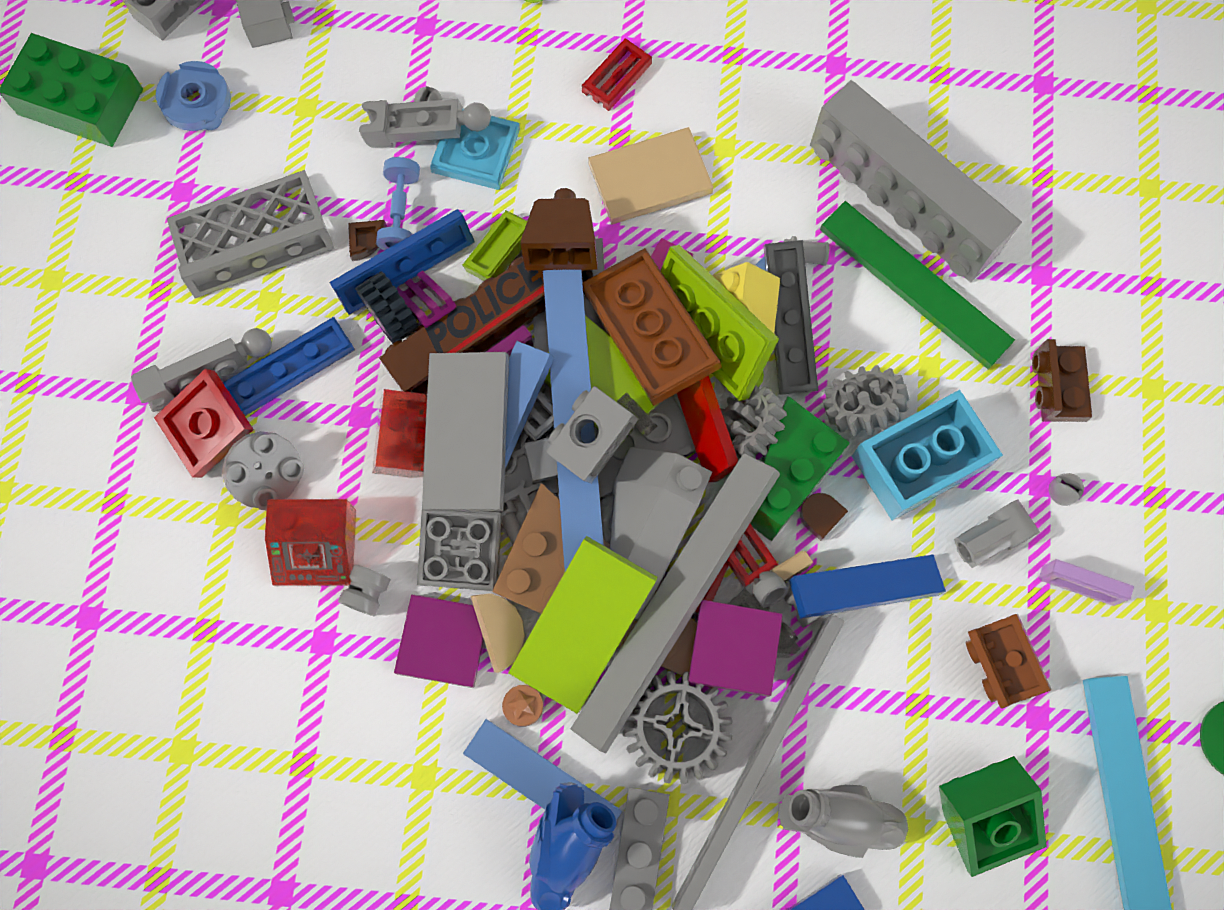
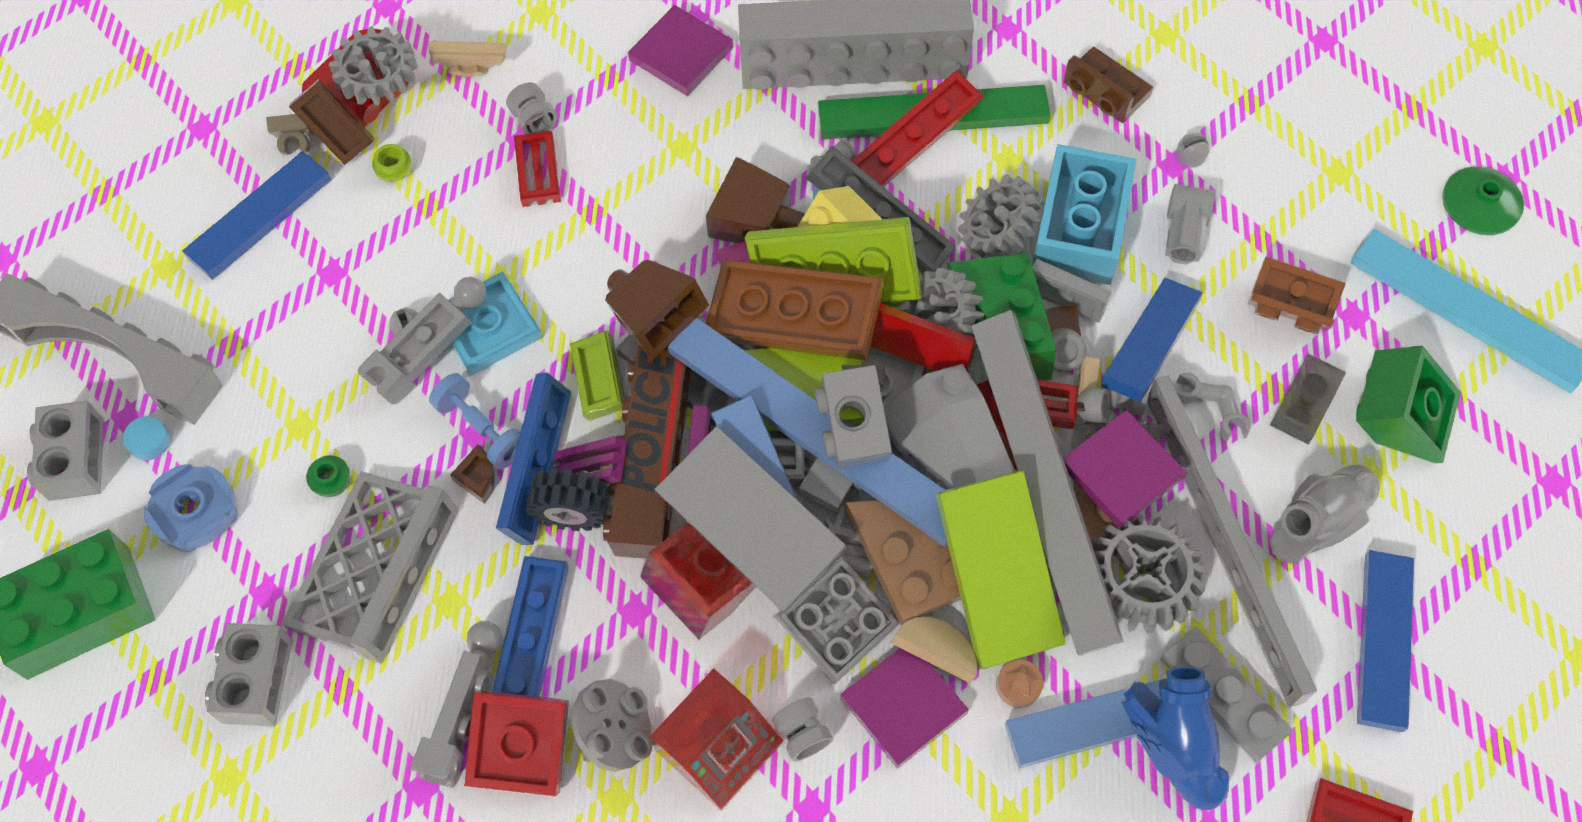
camera: 45 degrees left, 10 degrees down
tan tile [588,127,714,225] -> none
lavender tile [1039,559,1134,606] -> none
none -> medium azure tile [123,416,170,460]
none -> light grey brick [205,623,293,727]
none -> green plate [306,455,350,497]
none -> light grey wheel [506,82,557,134]
none -> magenta tile [628,4,733,96]
none -> reddish brown torso [706,157,805,243]
none -> red tile [852,70,983,187]
none -> light grey tile [1032,259,1112,323]
none -> light grey tile [1051,328,1087,371]
none -> light grey arm [1176,373,1251,442]
none -> clear smoke plate [1270,353,1346,445]

